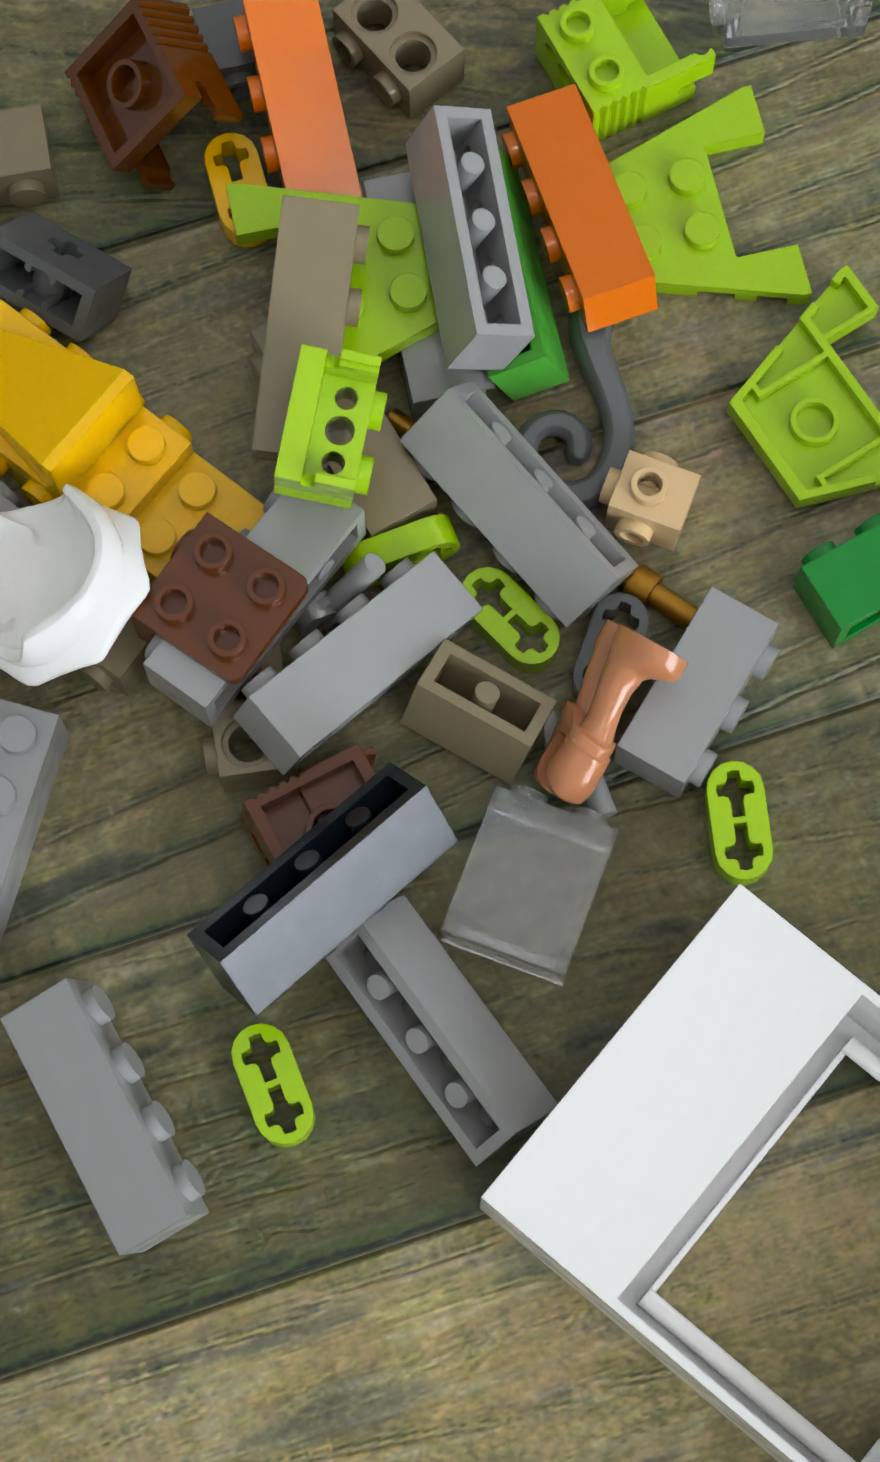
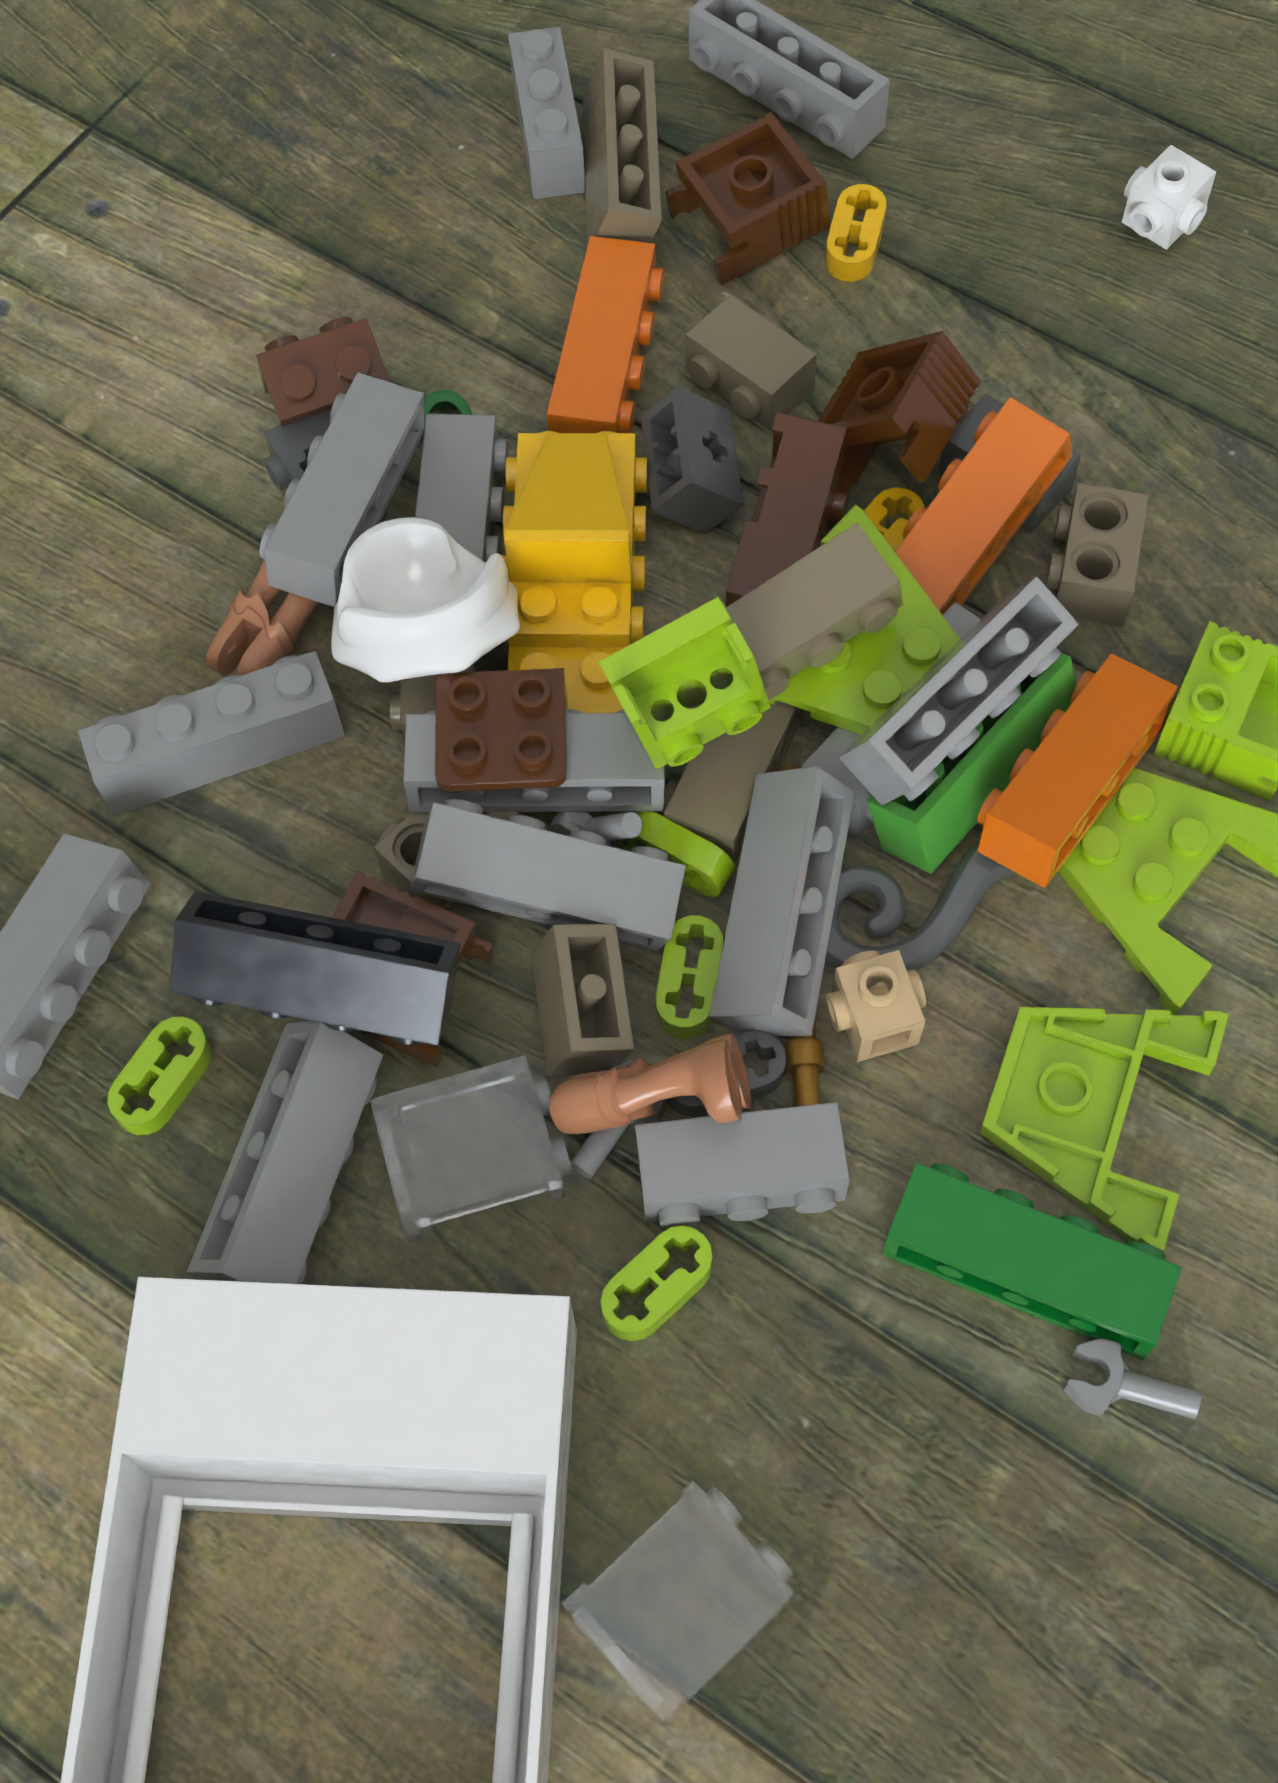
camera: 55 degrees right, 10 degrees down
none -> reddish brown wedge [725,412,850,608]

